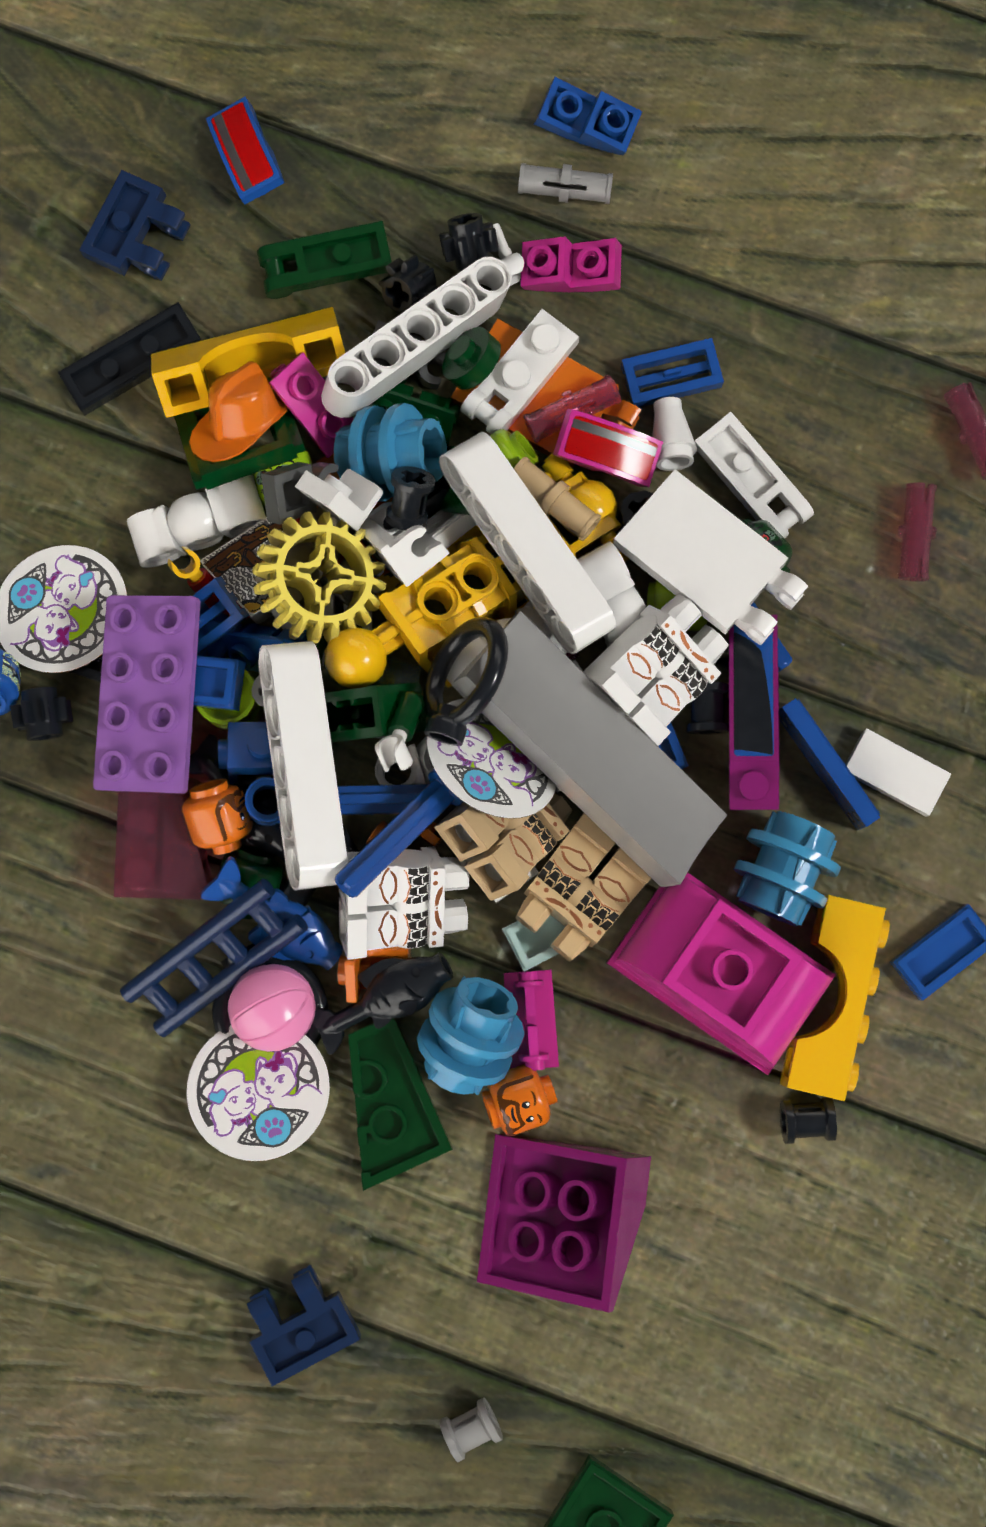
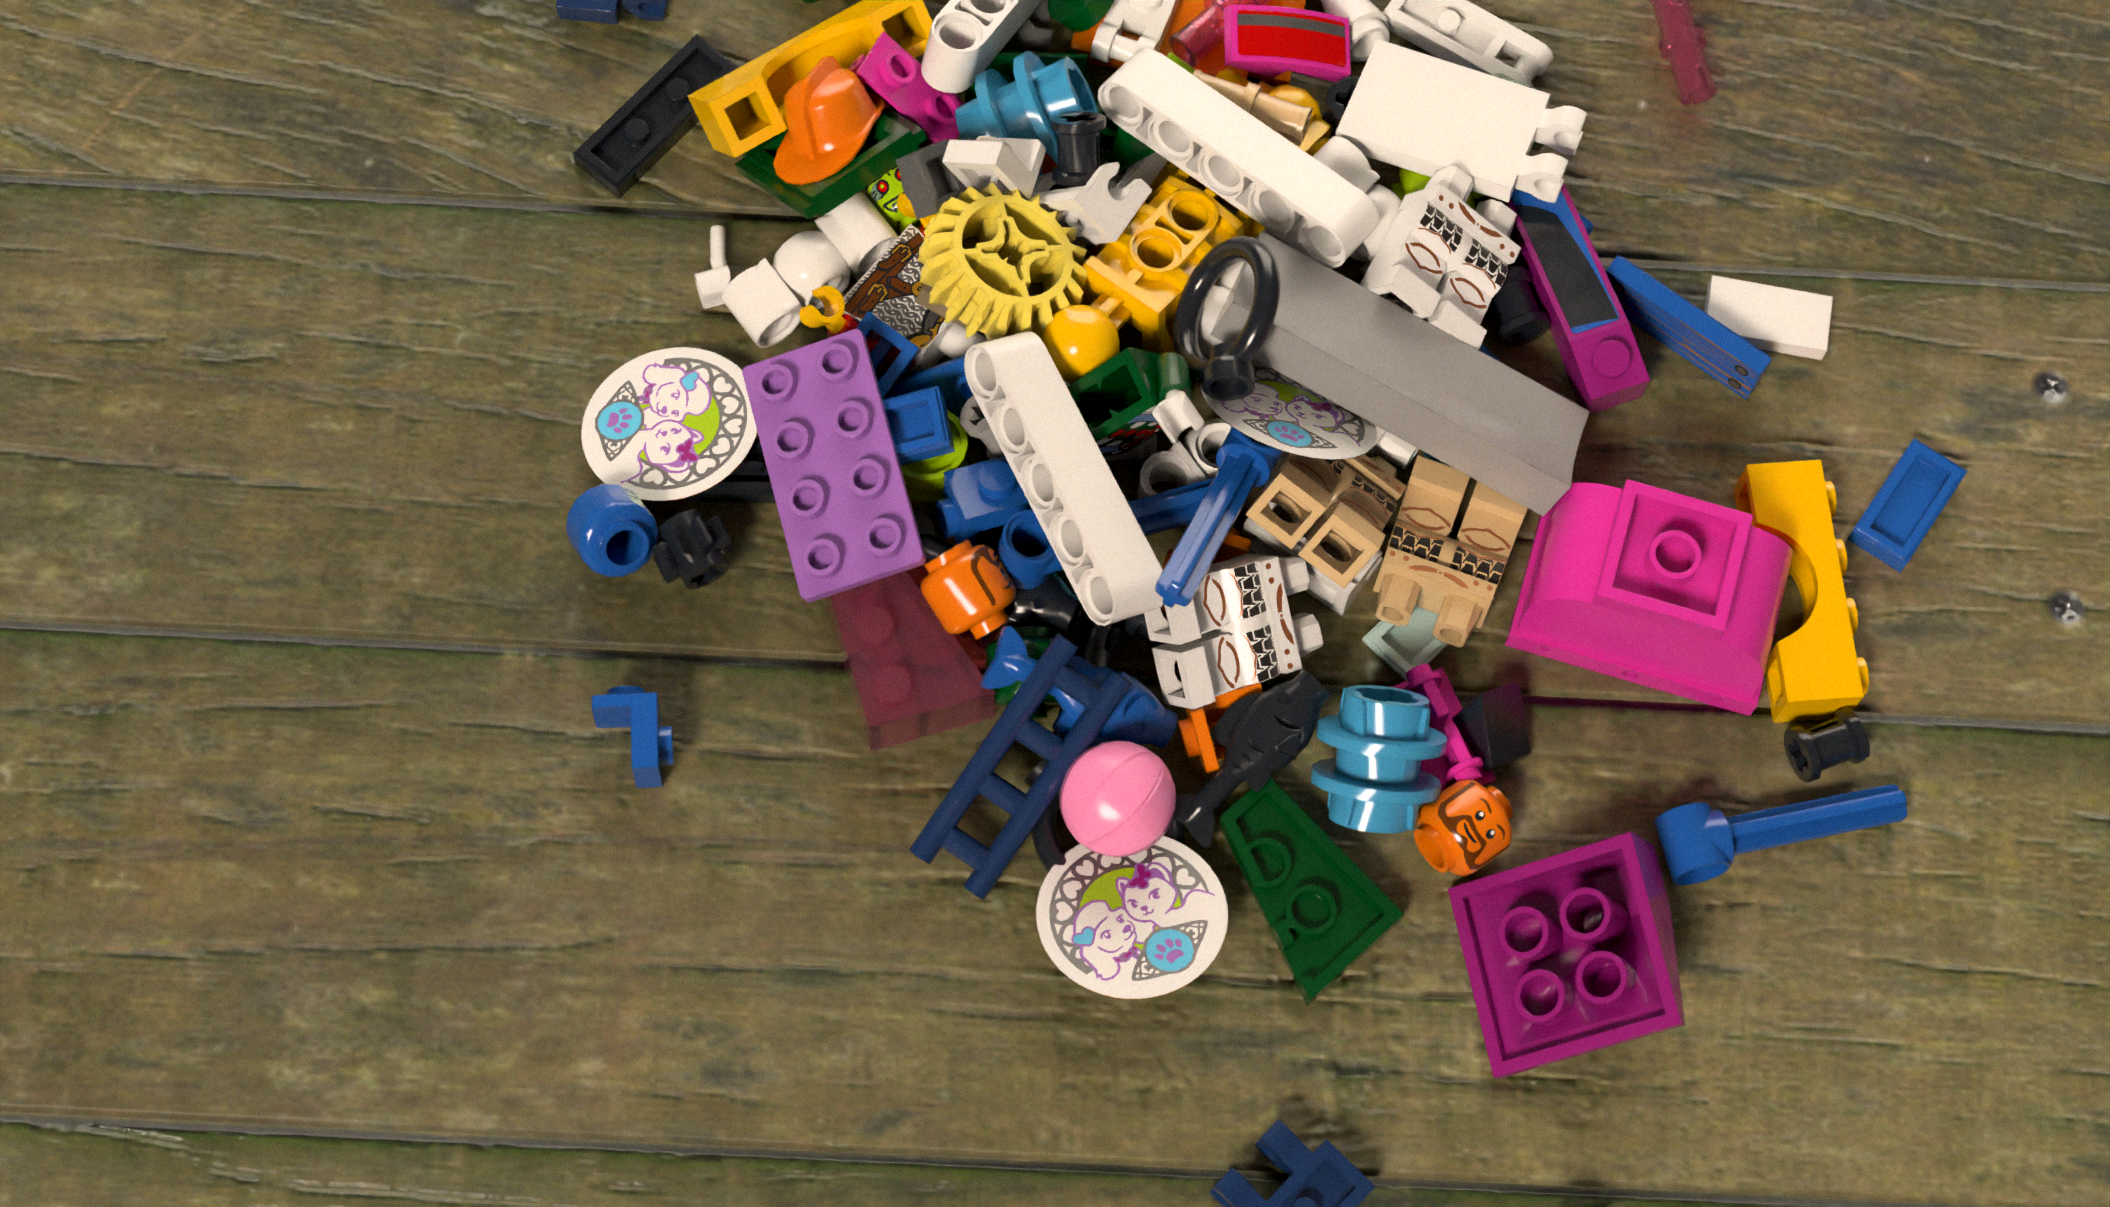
camera: 25 degrees left, 15 degrees down
dark azure piece [733,811,841,926] -> none
none -> white hand [694,225,731,309]
none -> black slope [1452,682,1531,772]
none -> blue axle [1654,784,1907,886]

